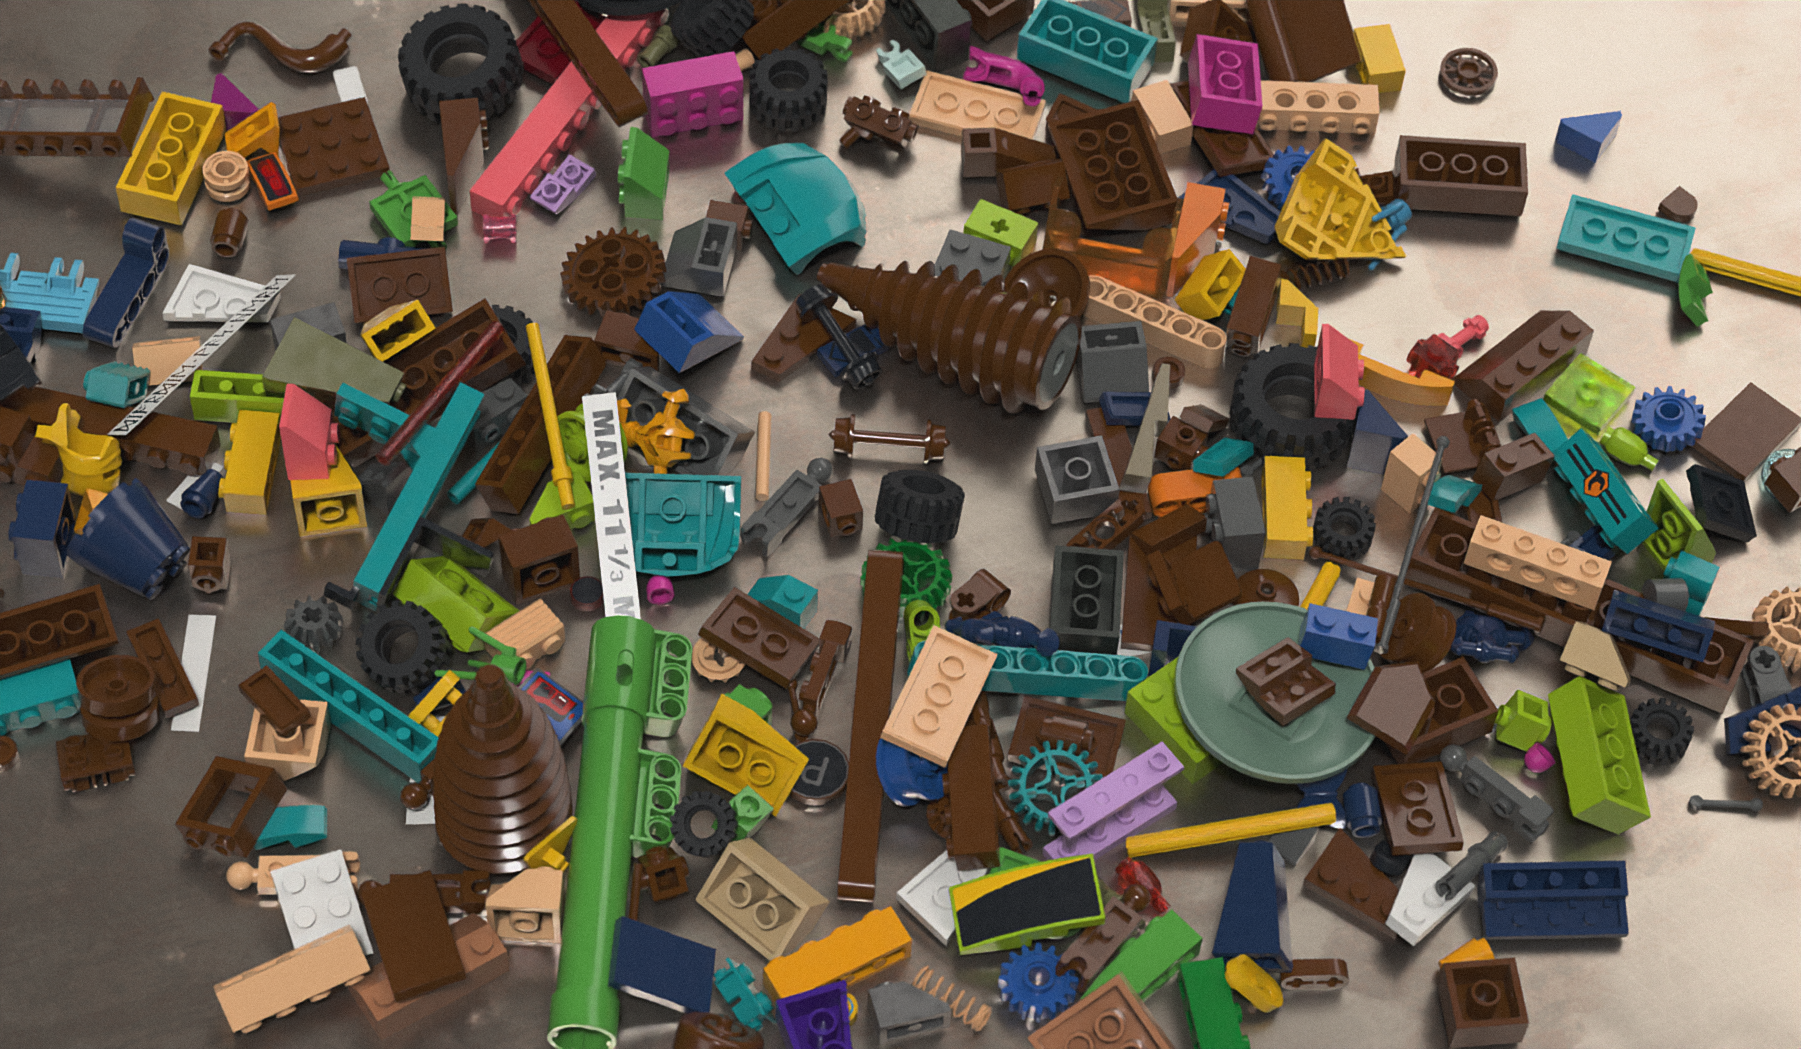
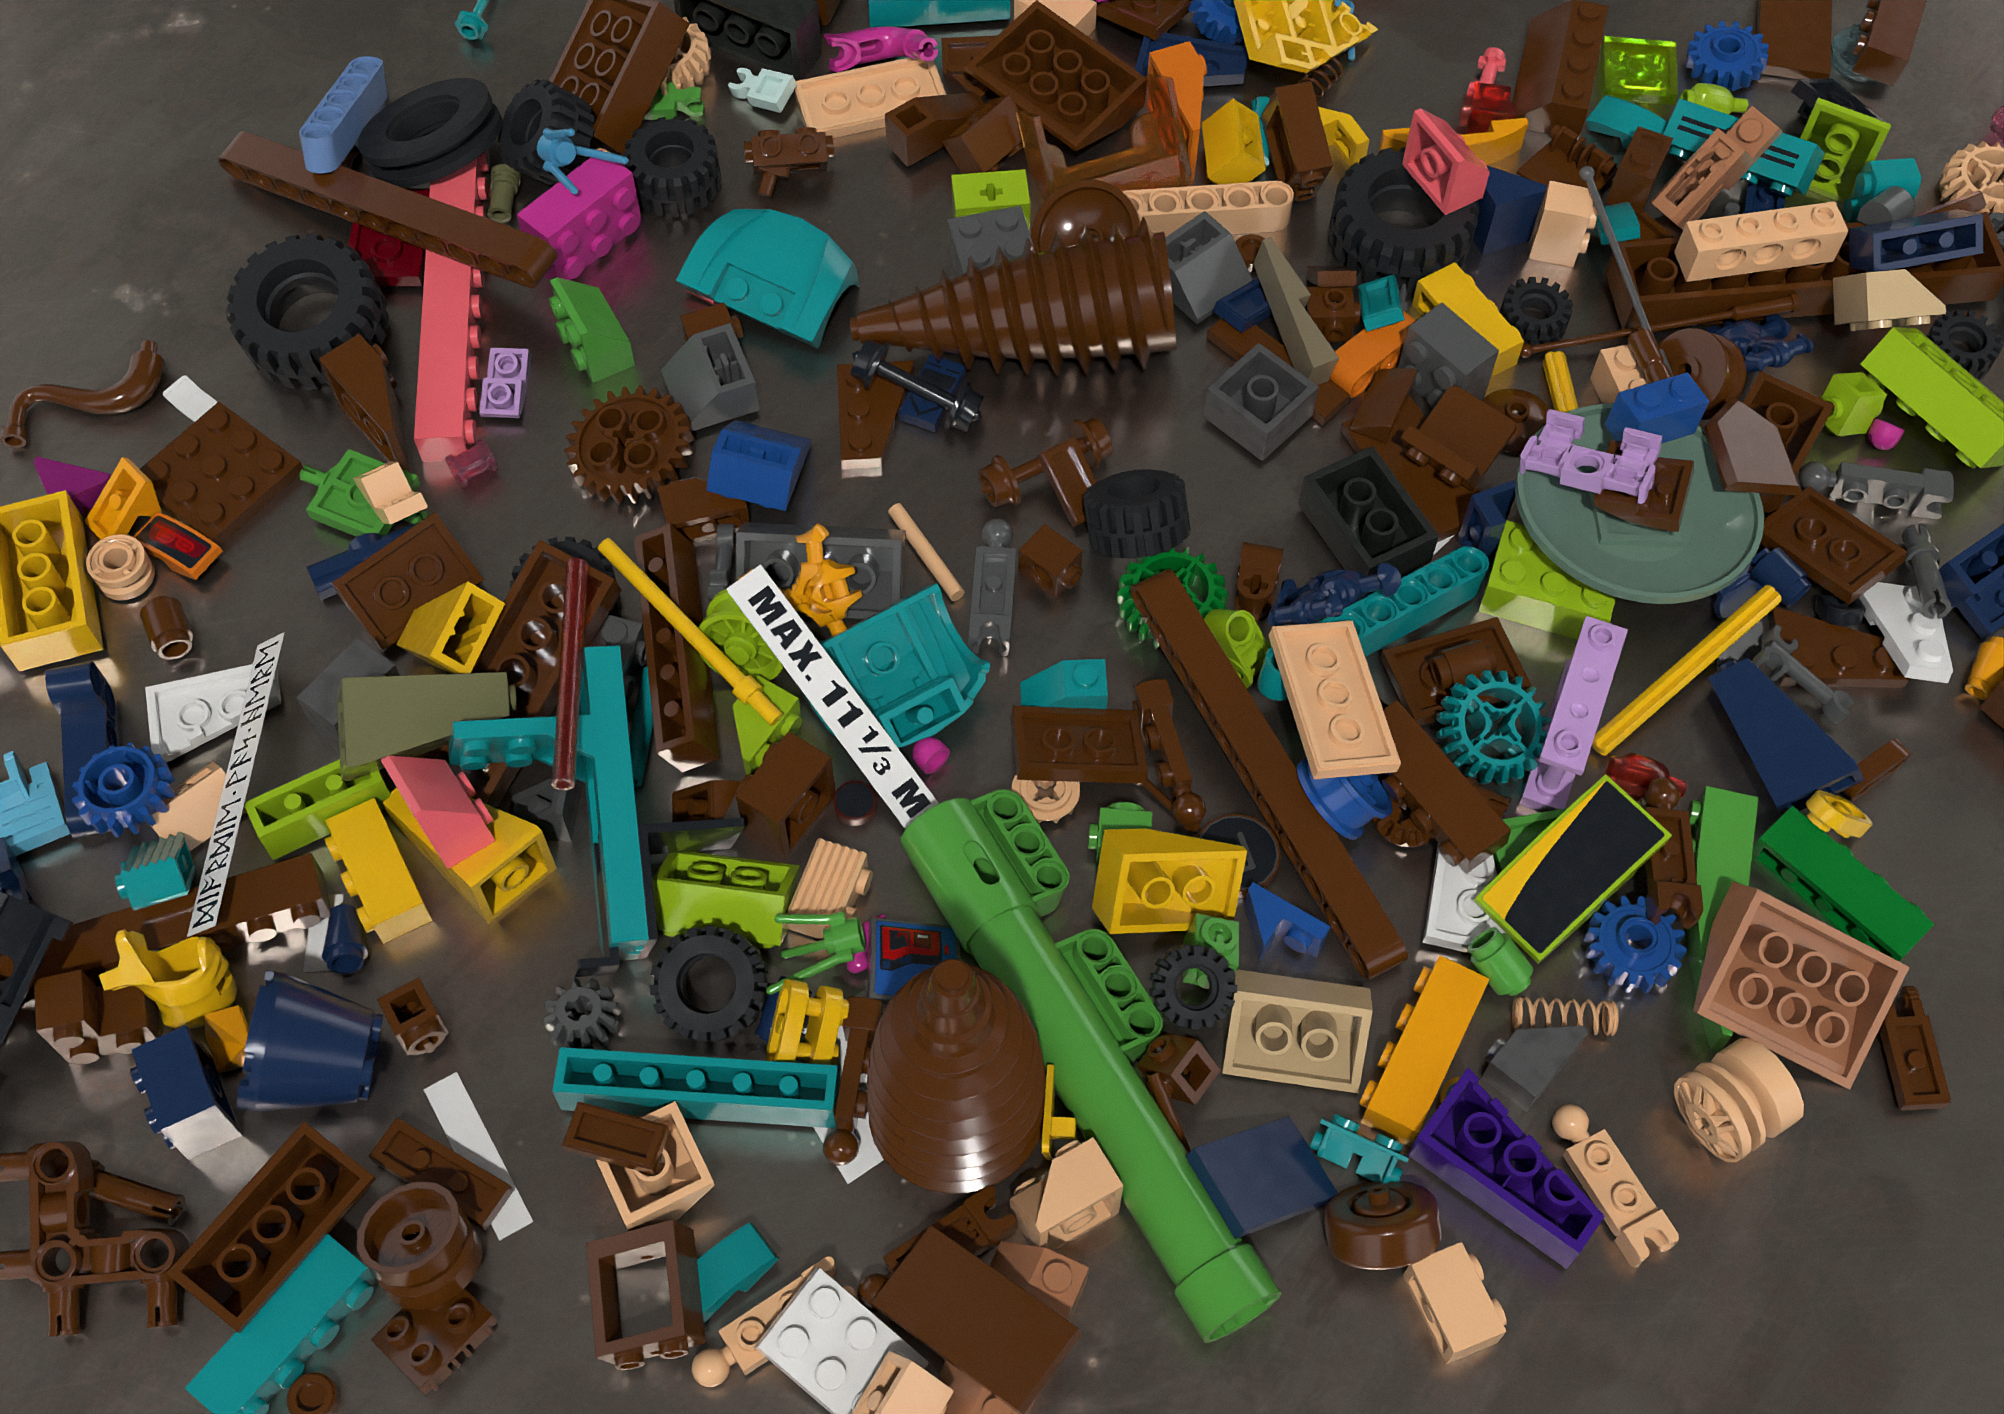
camera: 30 degrees left, 5 degrees up
reddish brown beam [1066,494,1146,550] -> none
none -> blue gear [72,743,175,837]
none -> dark azure plant [537,128,629,195]
none -> reddish brown tile [1037,436,1097,527]
none -> blue slope [1244,882,1330,961]
none -> bright green brick [1468,927,1533,996]
none -> lavender piece [1519,409,1662,504]
none -> nougat plate [1650,106,1783,230]
none -> dark grey bar [1753,624,1854,724]

